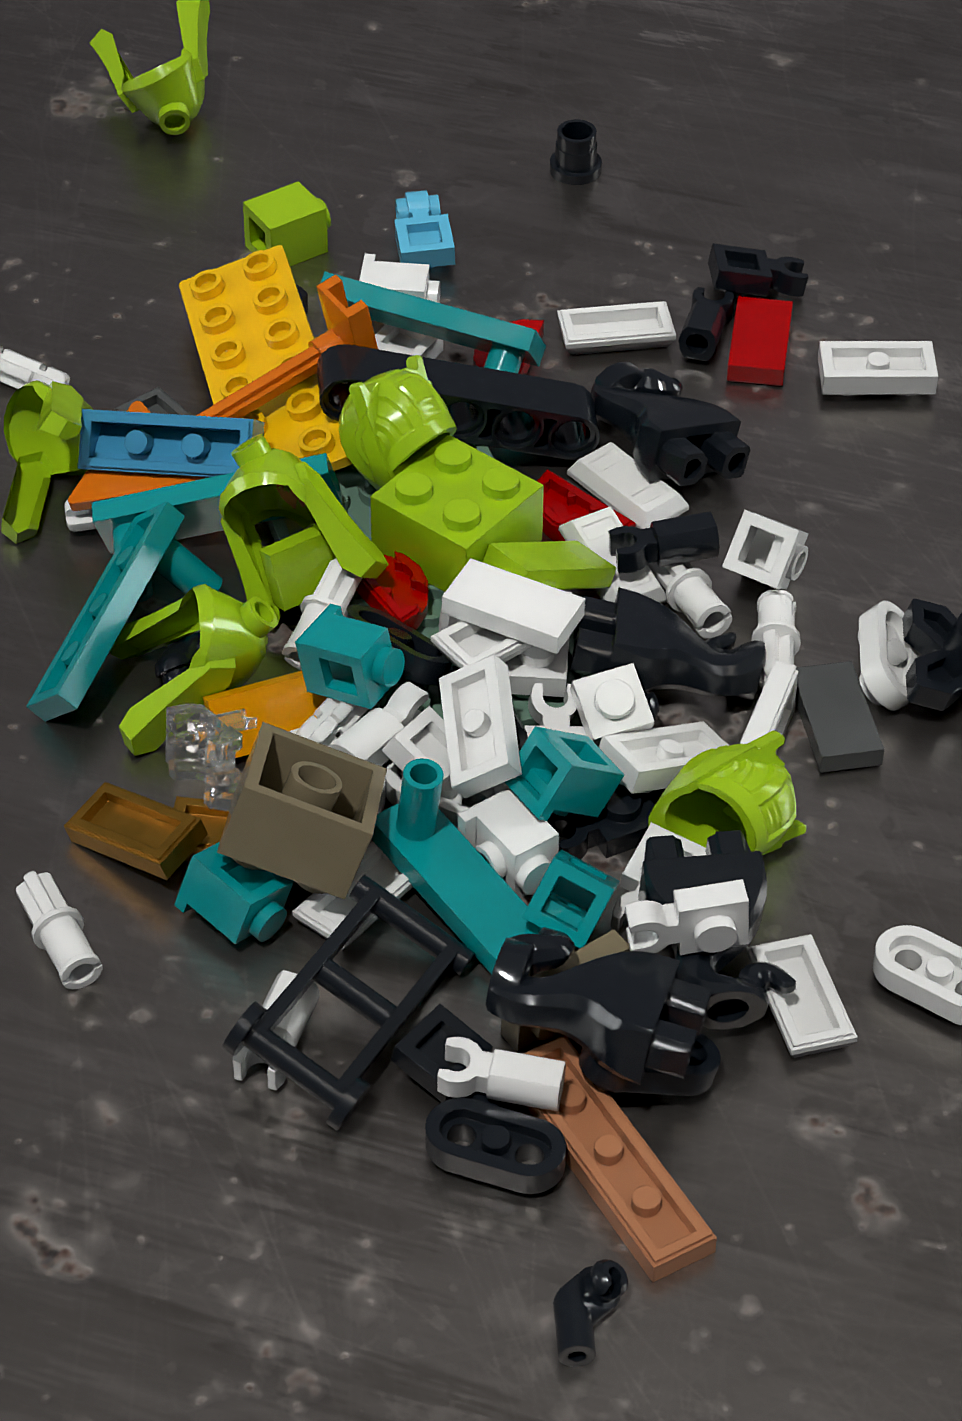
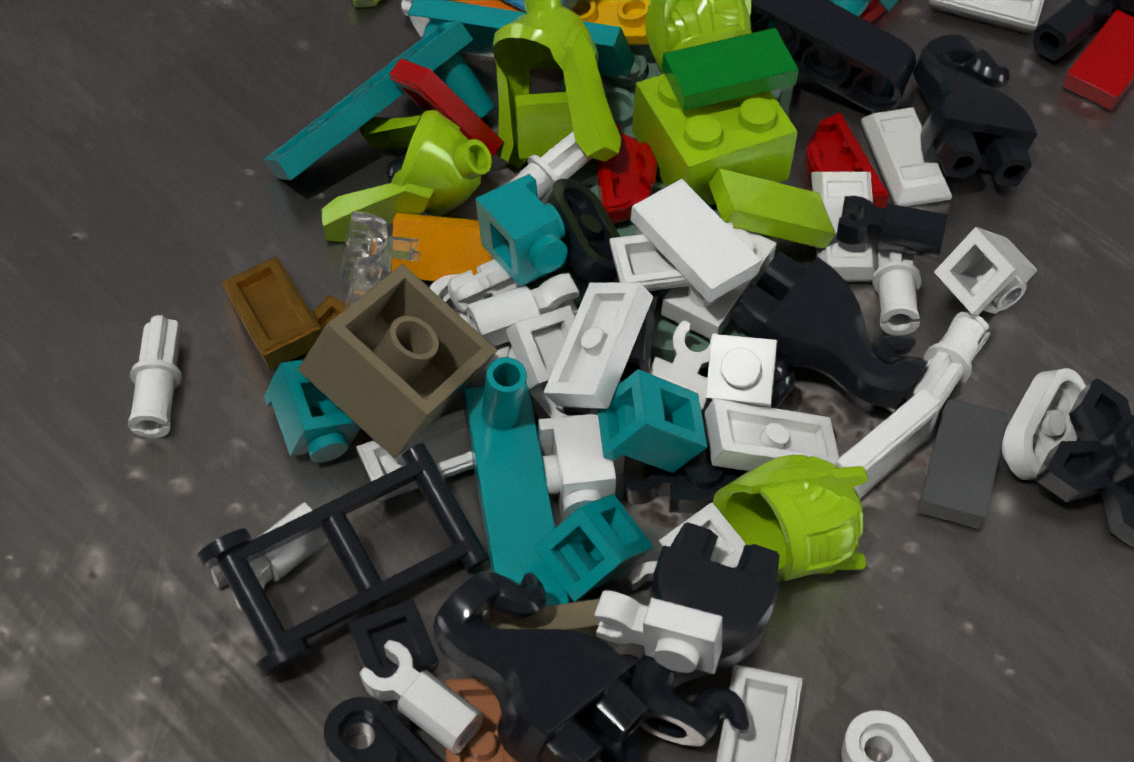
camera: 25 degrees right, 10 degrees up
none -> red tile [389,58,504,158]
none -> green tile [662,28,799,111]

